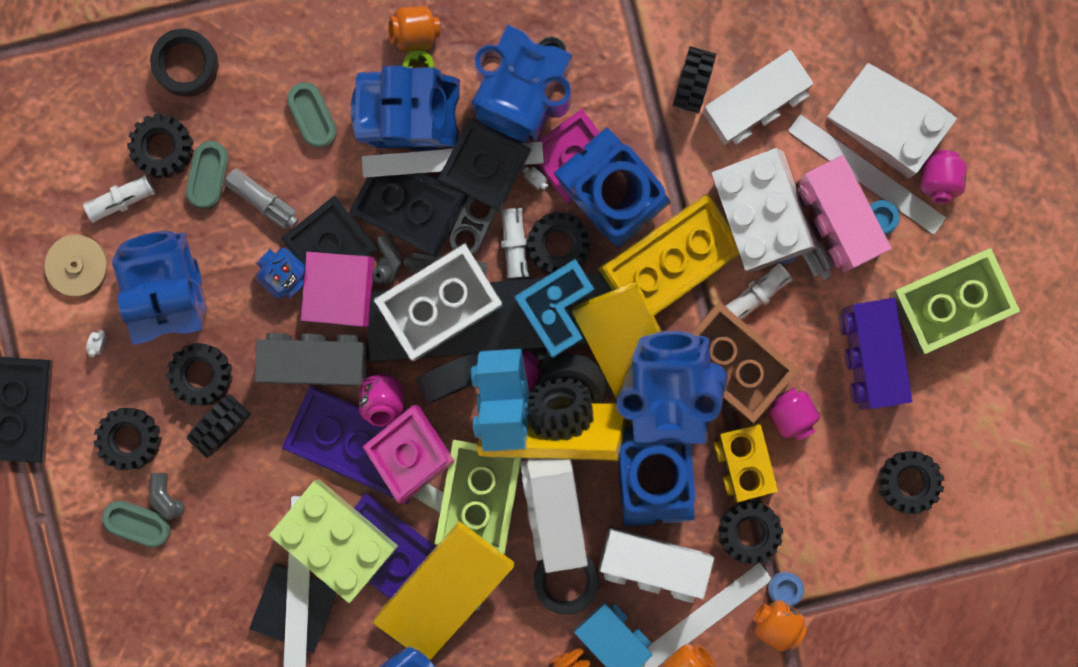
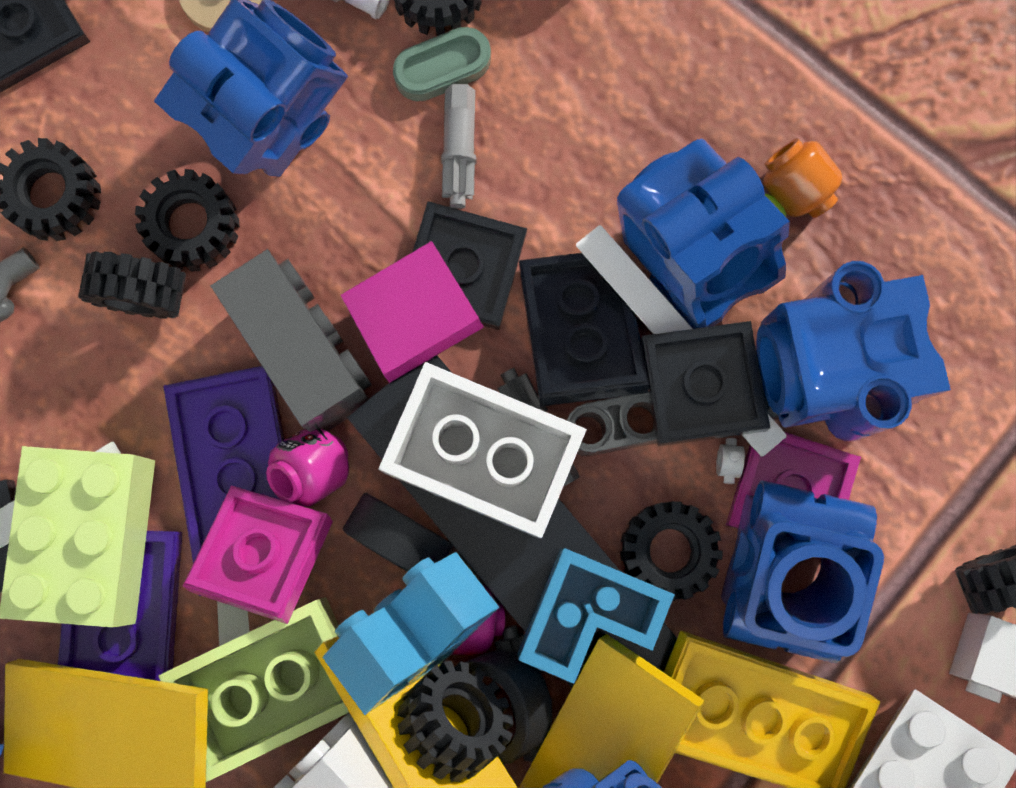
camera: 50 degrees right, 5 degrees down
white piece [86,330,107,357] -> none
blue head [256,248,305,299] -> none
sand green tile [287,82,337,149] -> none
dark grey arm [372,234,402,285] -> none
white pin [500,208,529,279] -> none

